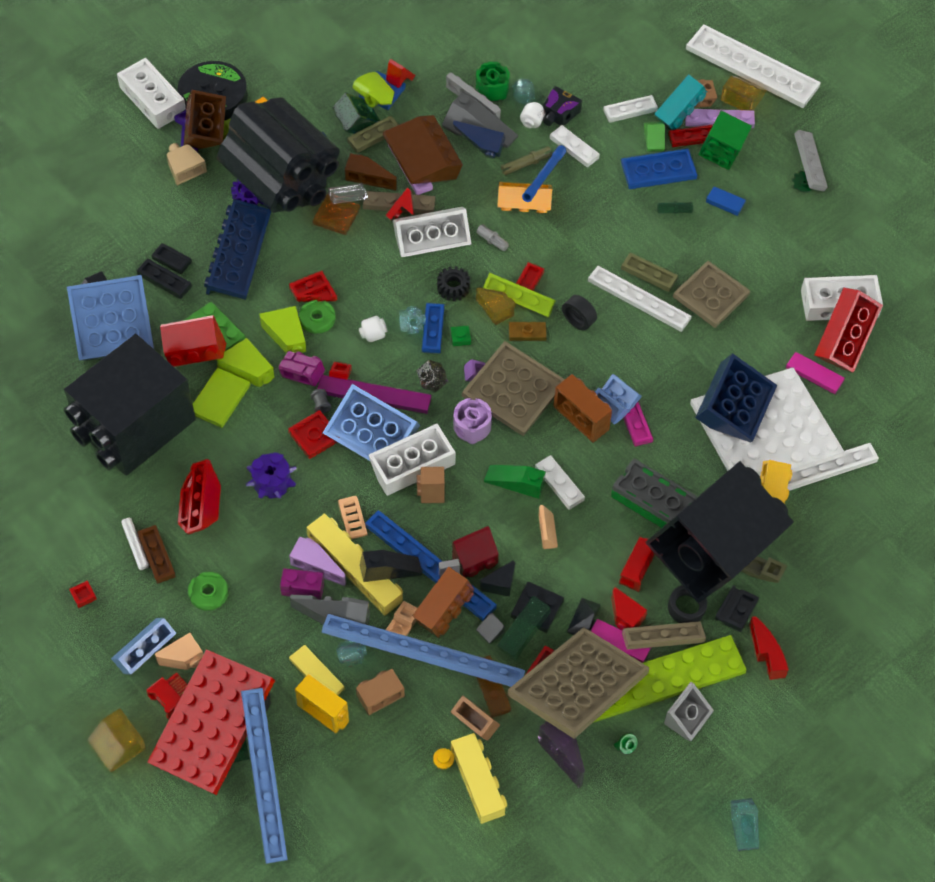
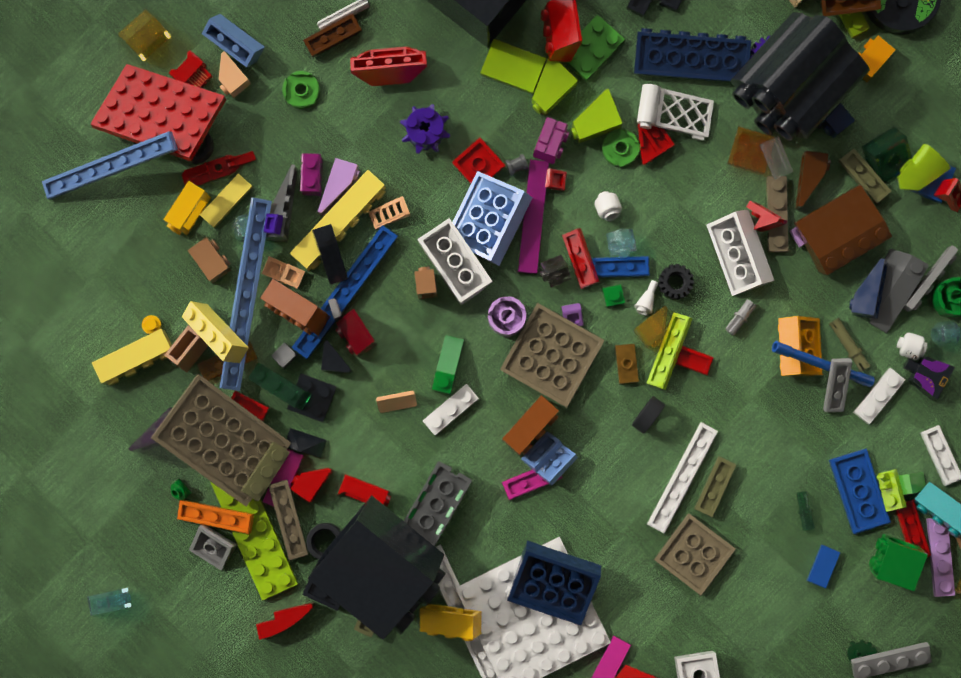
camera: 90 degrees right, 25 degrees up
none -> orange tile [177,500,254,534]
none -> red piece [182,151,256,186]
none -> light yellow brick [182,301,249,363]
none -> olive plate [241,442,290,502]
none -> dark purple tile [264,213,284,235]
none -> red tile [562,228,600,289]
none -> white cone [634,280,658,316]
none -> white piece [637,84,714,141]
none -> light grey tile [823,358,852,412]
none -> lime plate [877,469,907,512]

